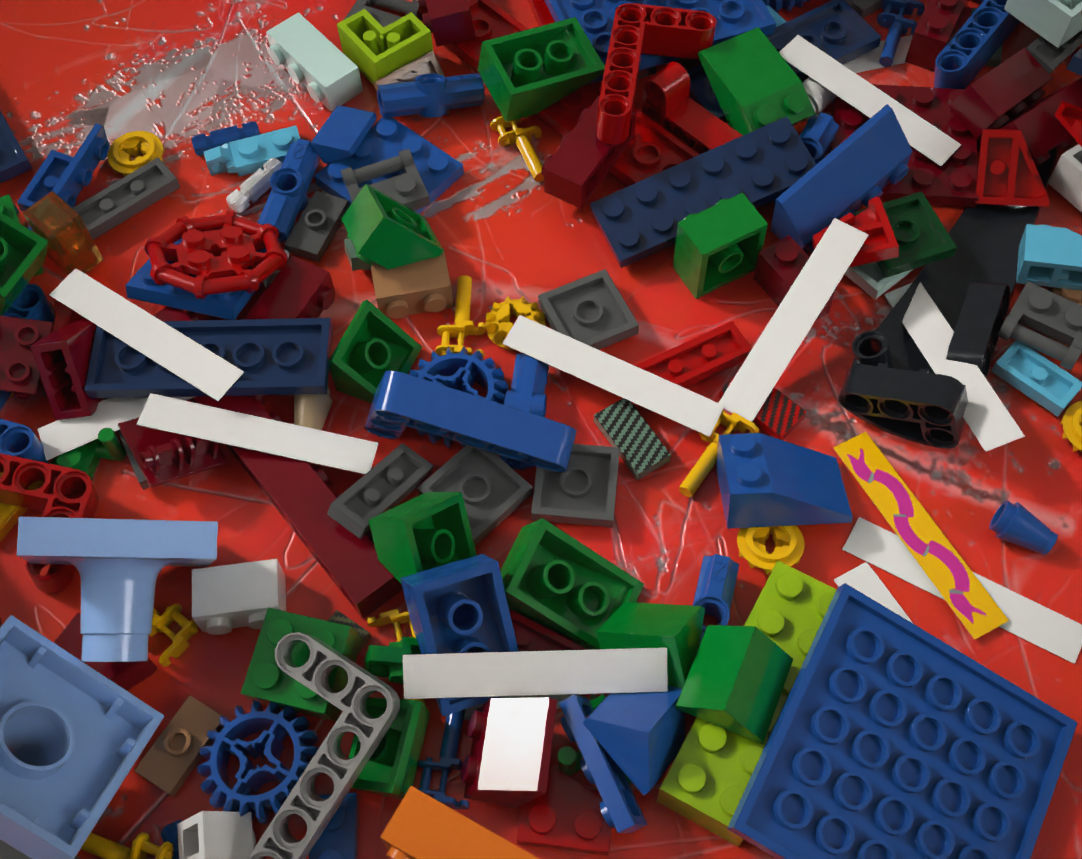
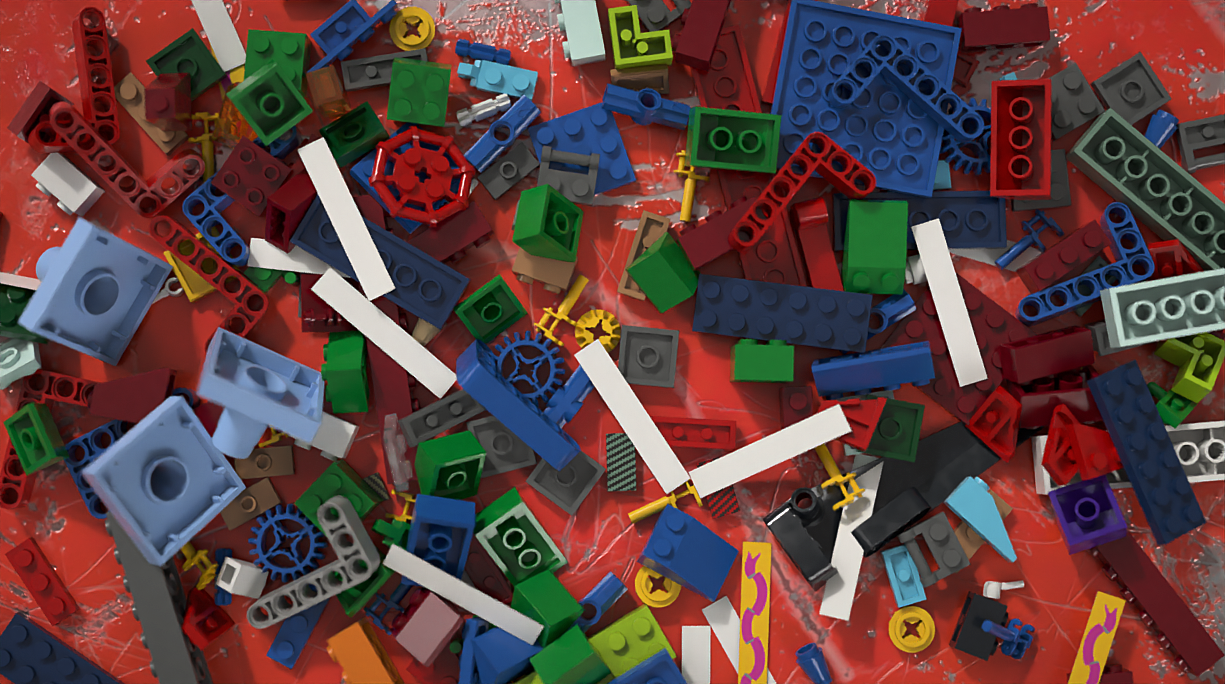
camera: 20 degrees right, 25 degrees up
blue slope [311,106,377,164] -> none
none -> medium nougat plate [234,445,295,479]
none -> dark green plate [319,101,390,168]
none -> green brick [321,330,370,414]
none -> clear wing [384,413,413,492]
none -> green brick [387,57,452,127]
none -> medium nougat plate [617,210,671,301]
none -> green slope [625,232,701,313]
none -> yellow piece [814,443,865,511]

